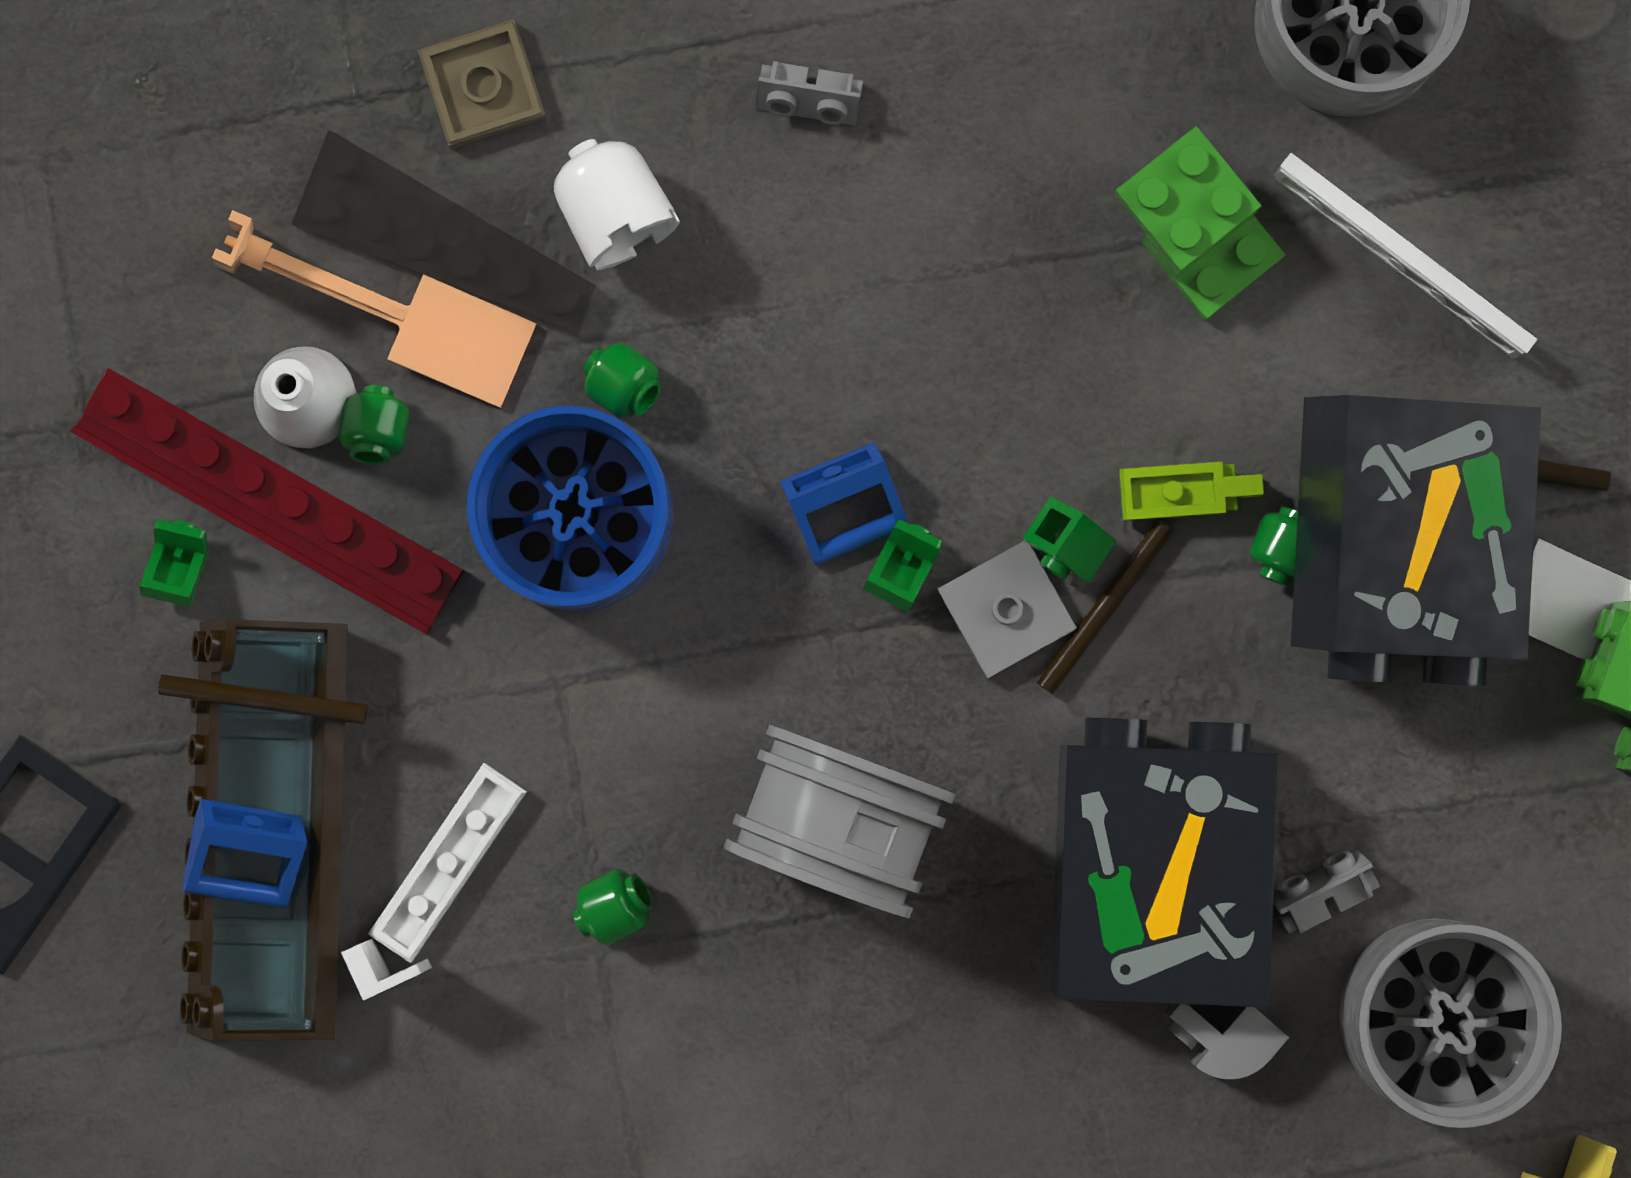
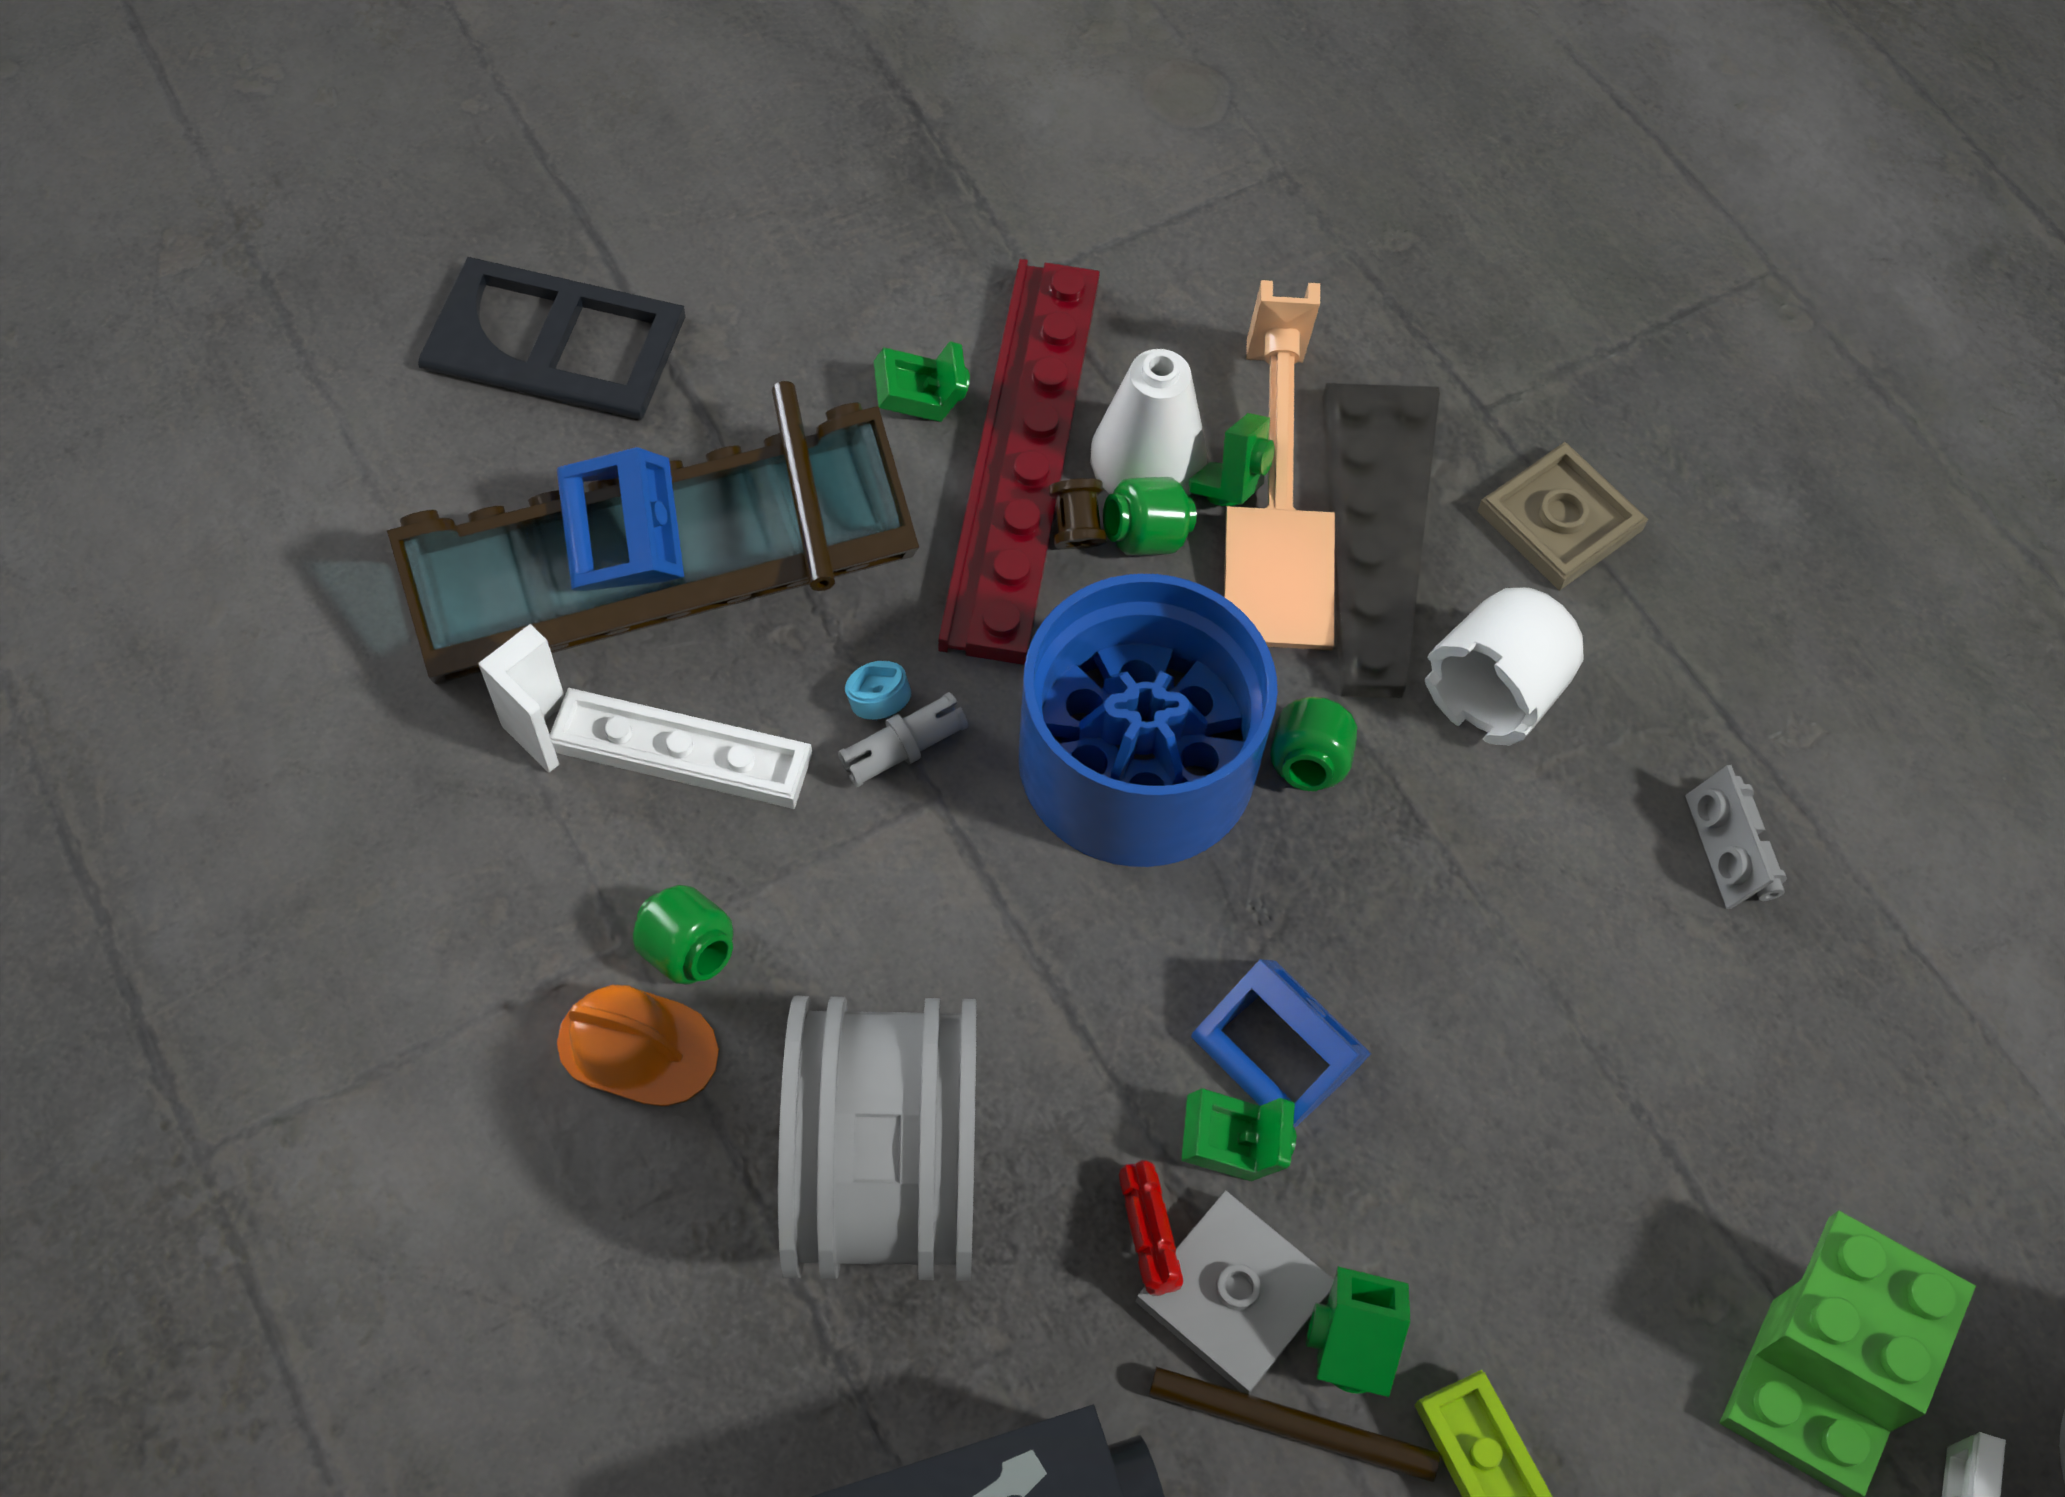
camera: 65 degrees right, 25 degrees down
none -> orange piece [557,985,719,1106]
none -> light grey pin [838,692,968,787]
none -> medium azure tile [845,661,911,720]
none -> dark brown bush [1049,478,1107,549]
none -> red axle [1118,1160,1184,1296]
none -> green bracket [1188,413,1275,506]

